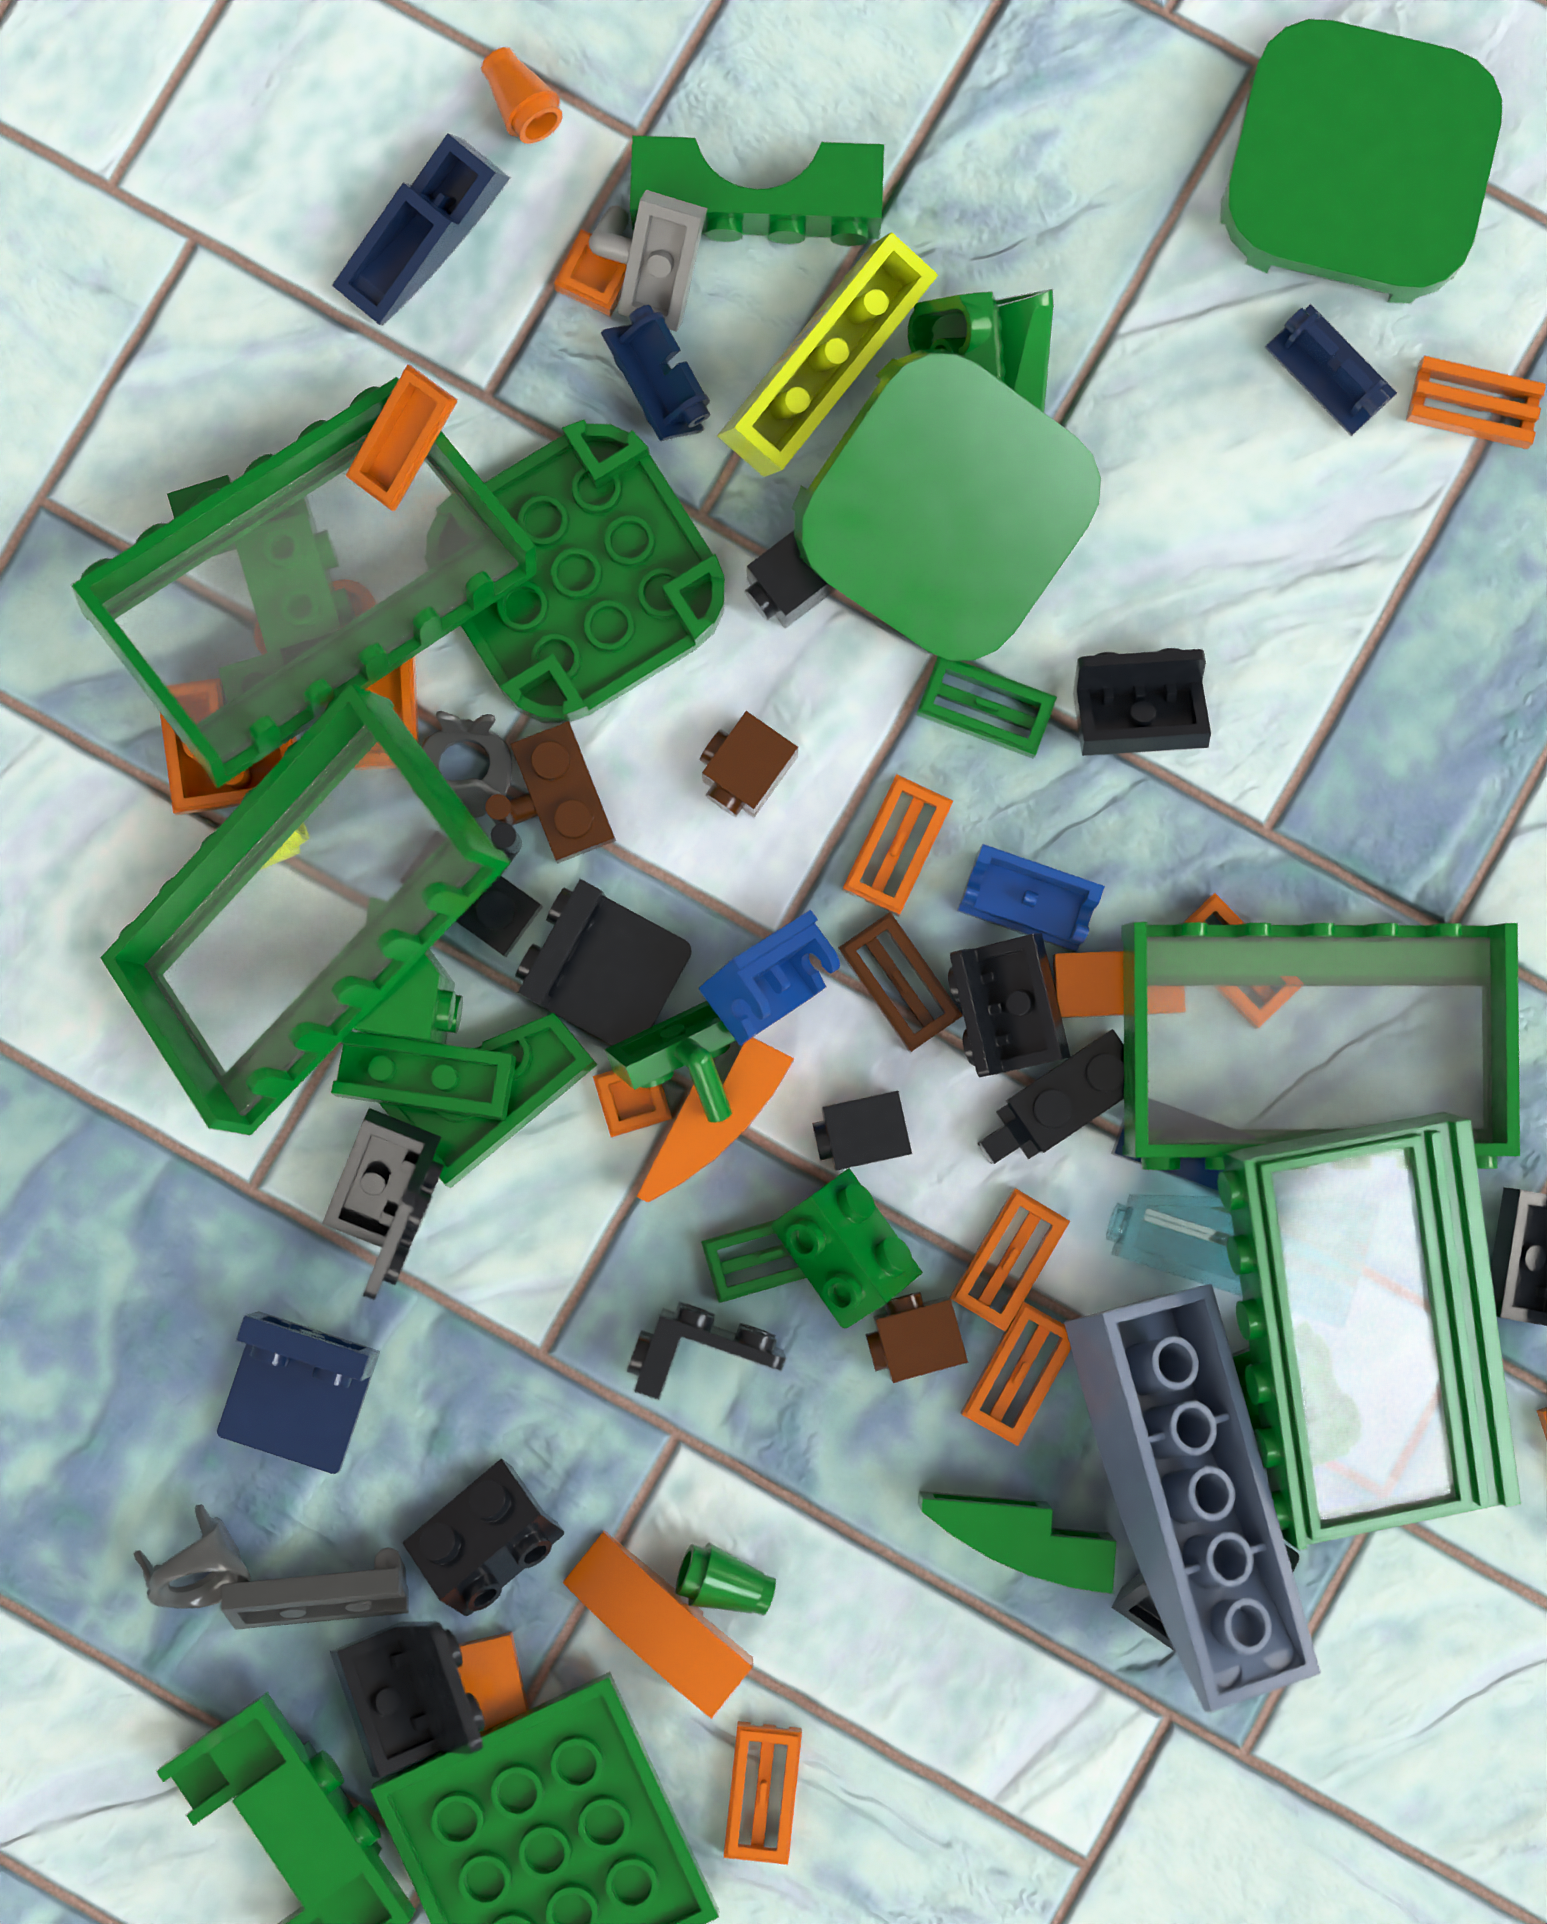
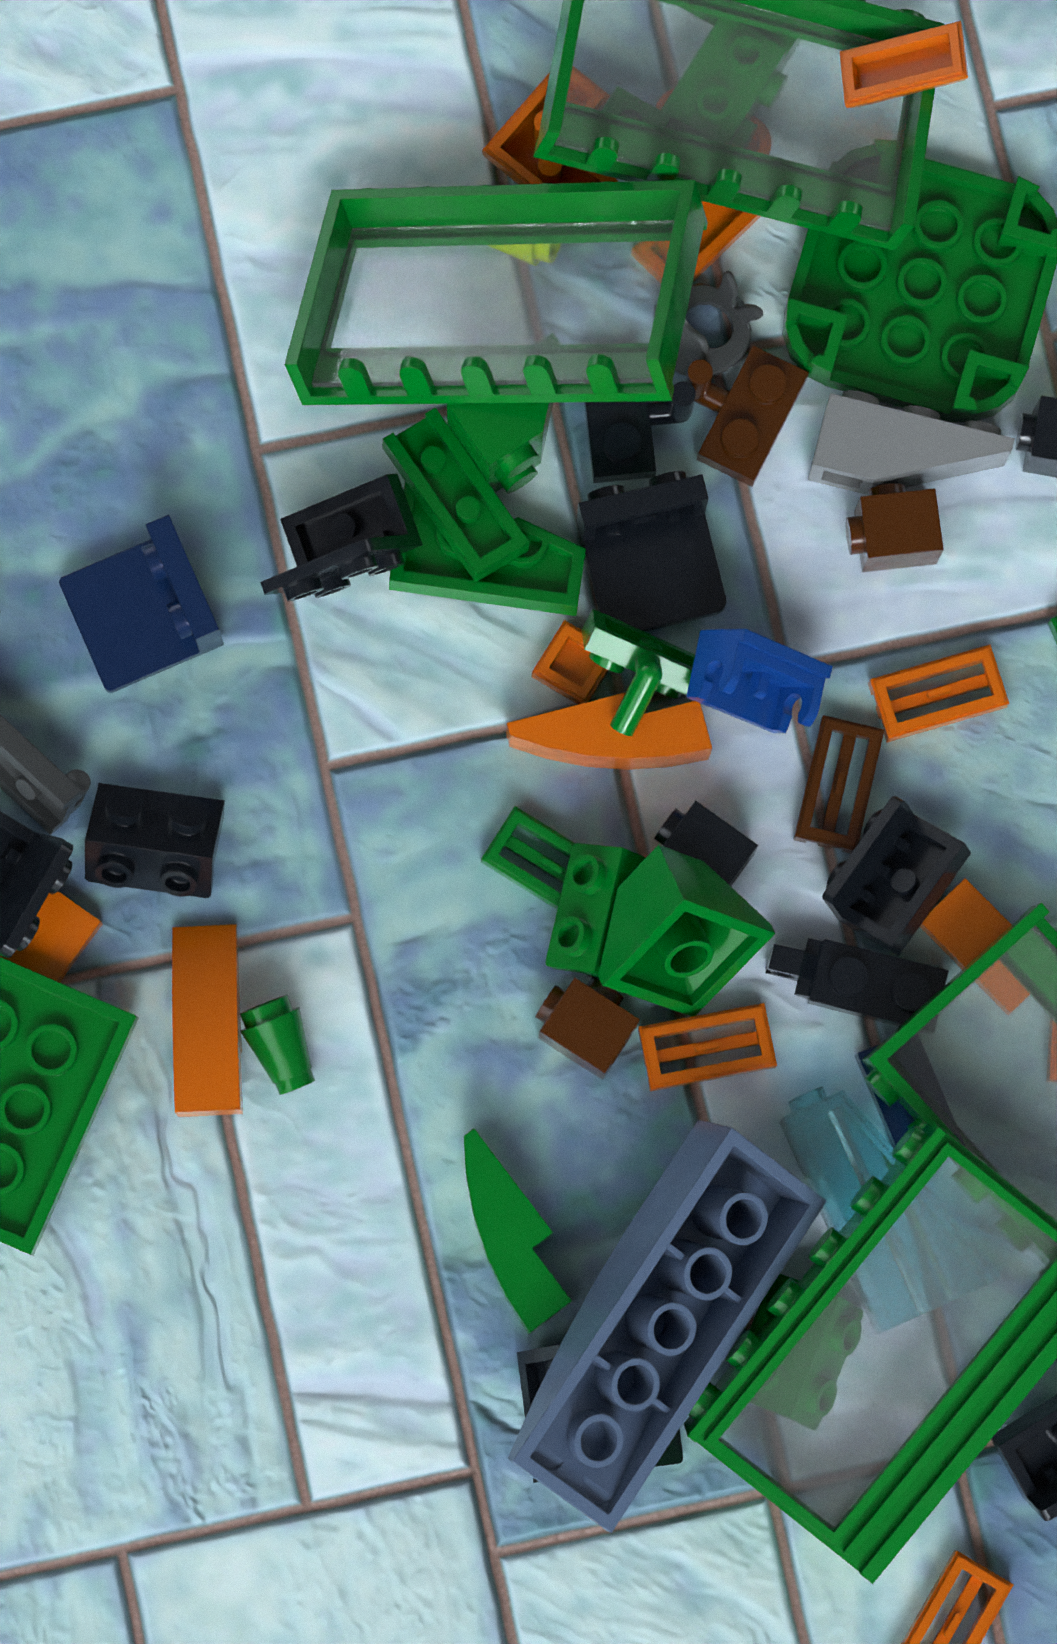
camera: 45 degrees right, 5 degrees down
black bracket [627,1302,786,1400] -> none
orange tile [723,1721,802,1865] -> none
blue hinge [957,844,1105,952] -> none
orange tile [960,1301,1071,1446] -> none
none -> green slope [598,844,776,1017]
none -> light grey slope [808,390,1015,495]

